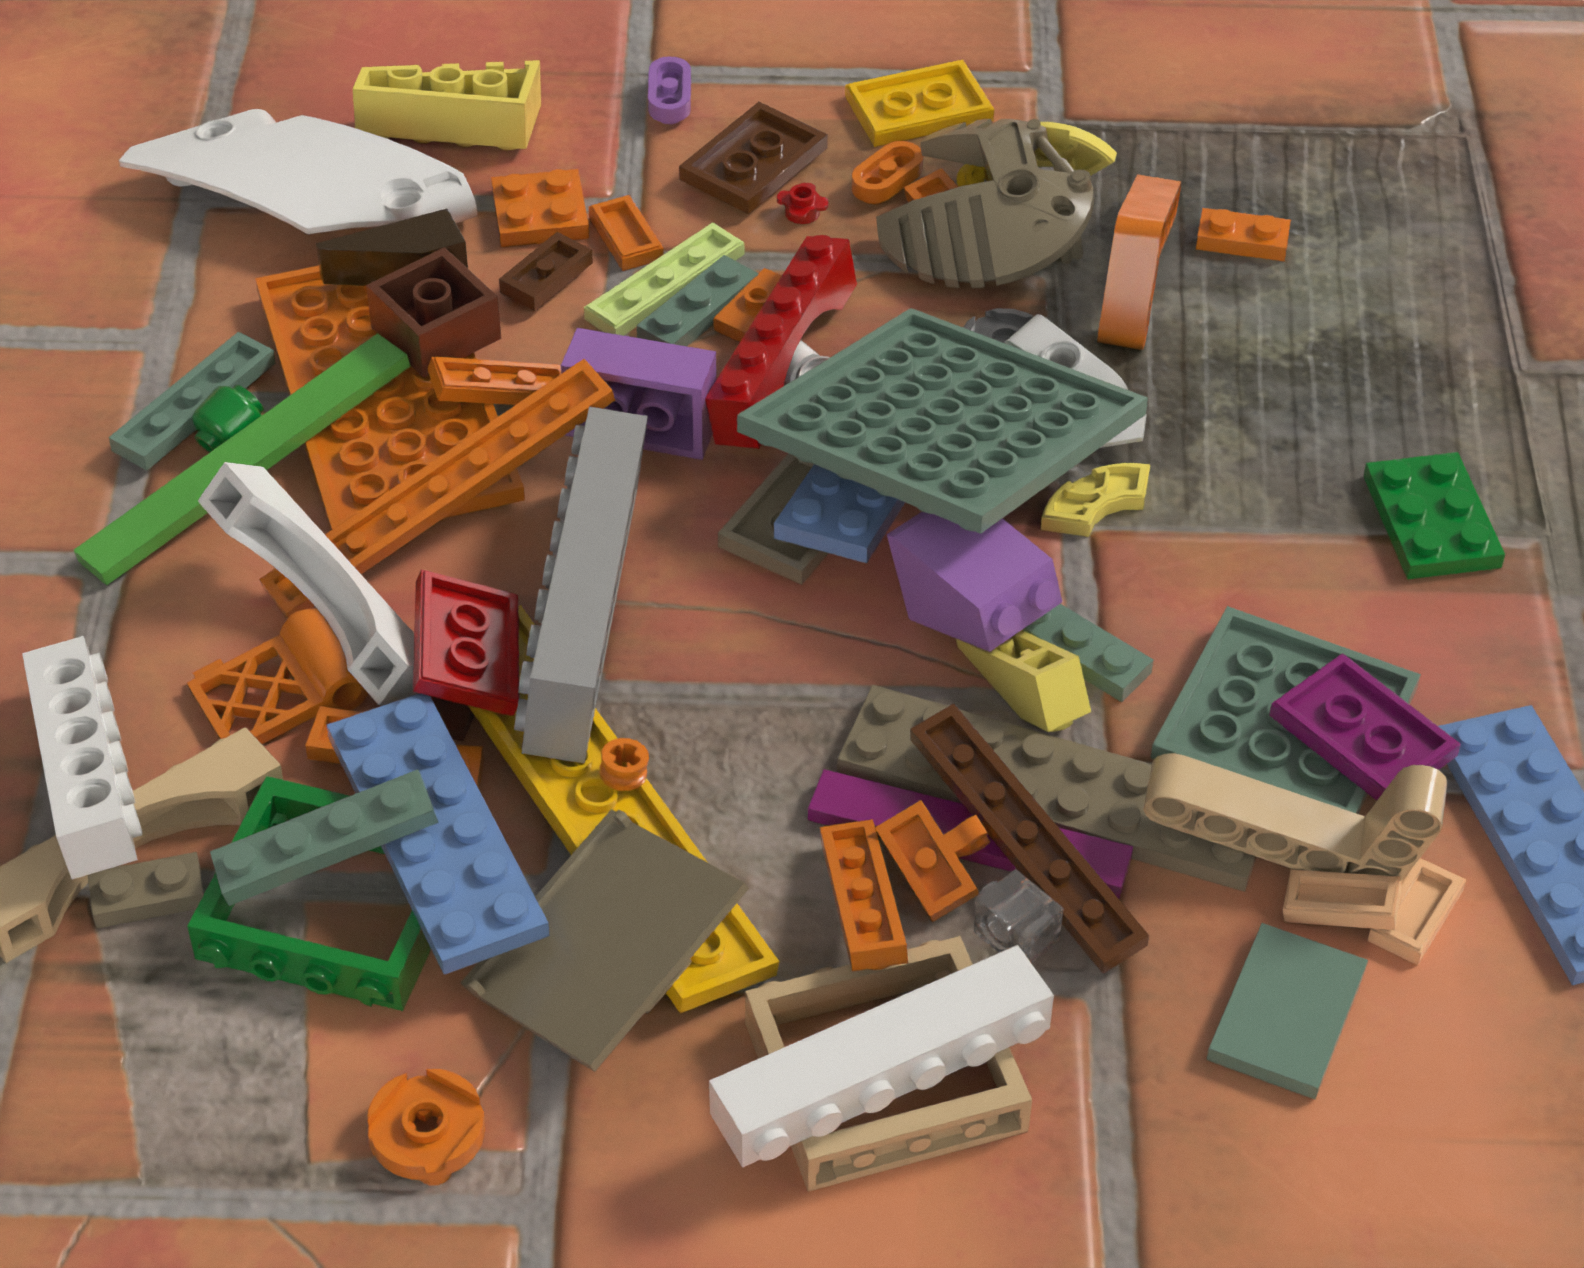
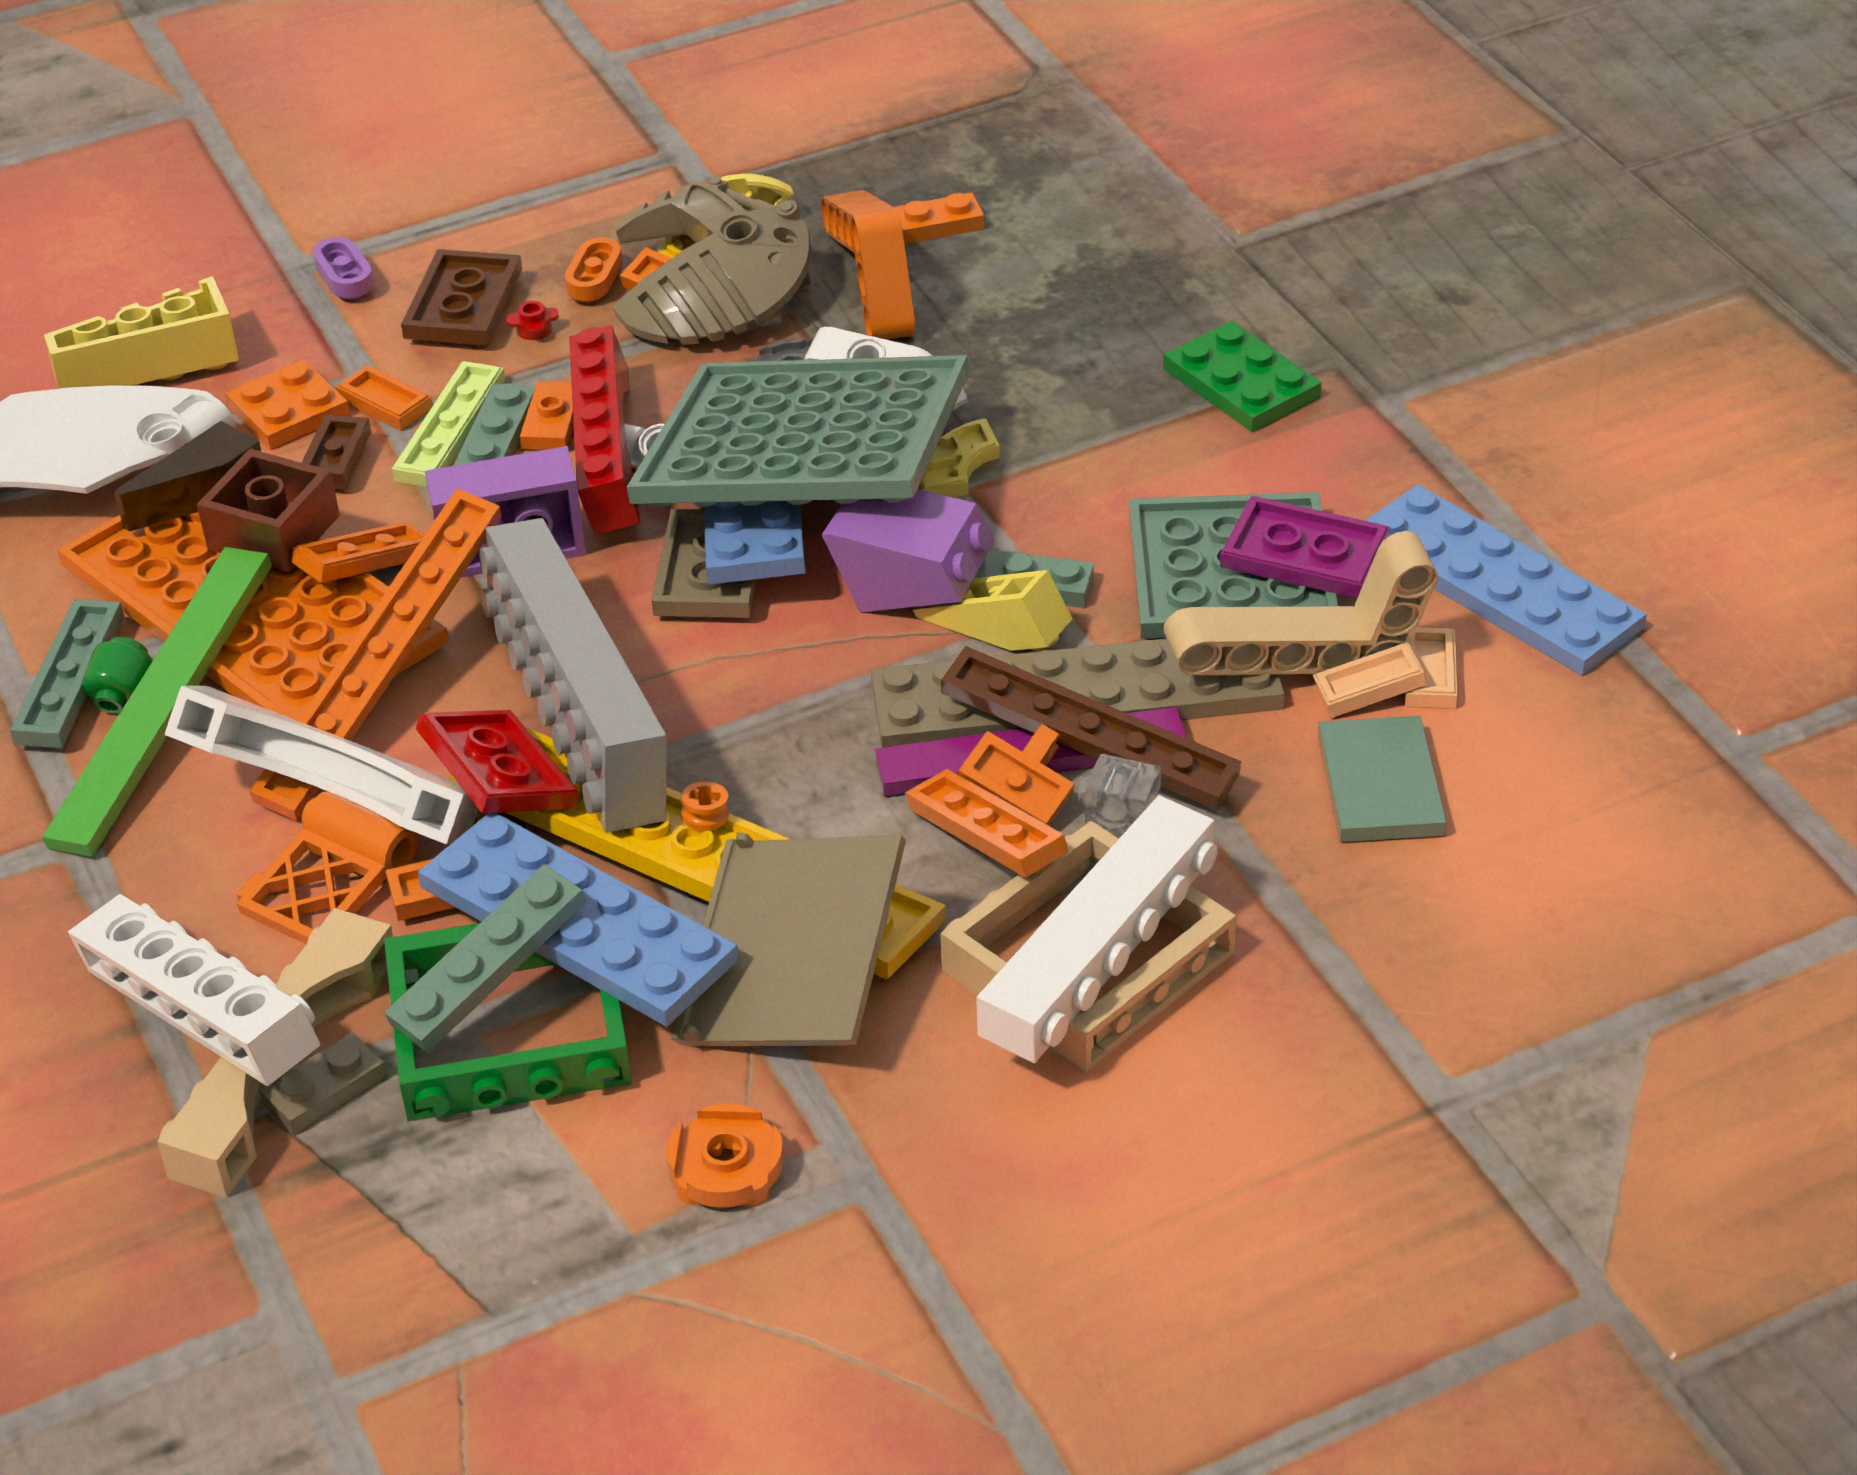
camera: 25 degrees left, 5 degrees down
yellow tile [845,60,995,147] -> none

